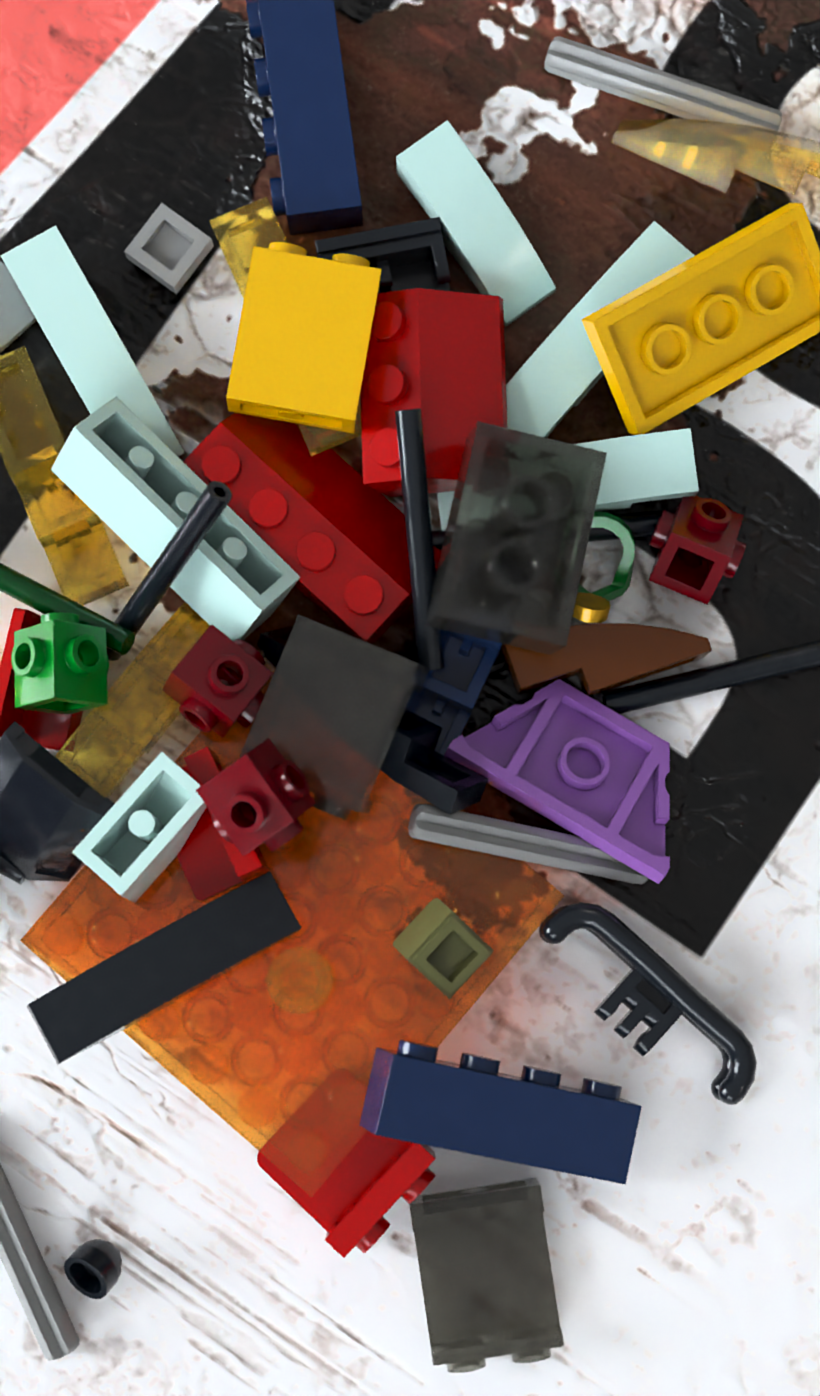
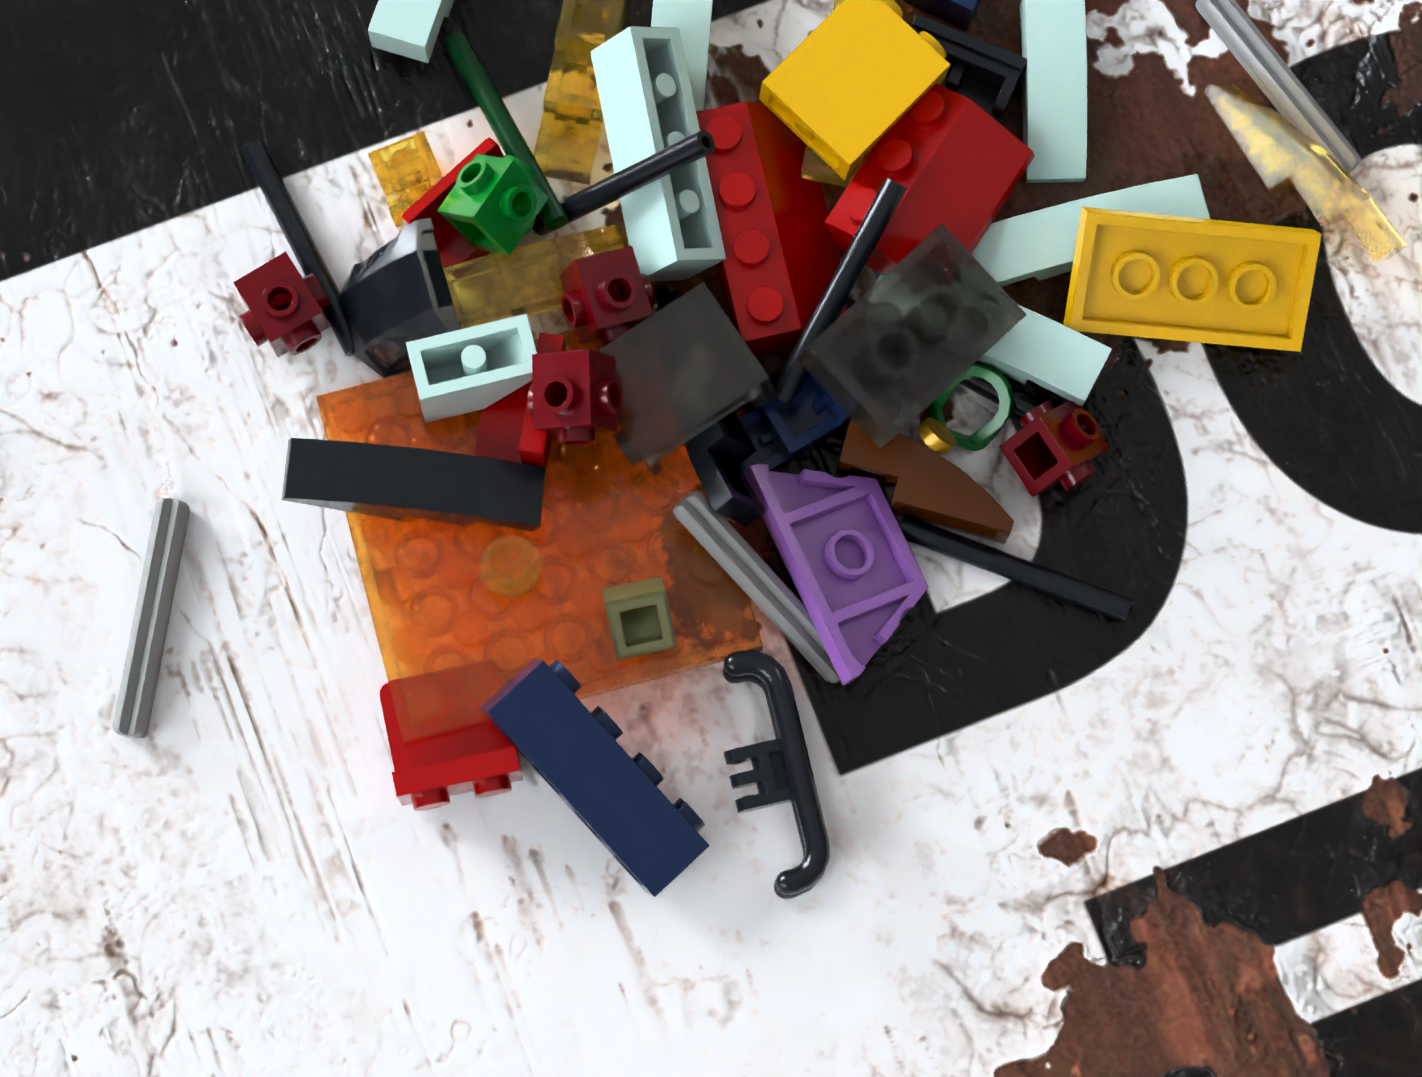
camera: 30 degrees right, 5 degrees down
black hinge [64,1239,122,1299] -> none
clear smoke panel [409,1177,564,1373] -> none

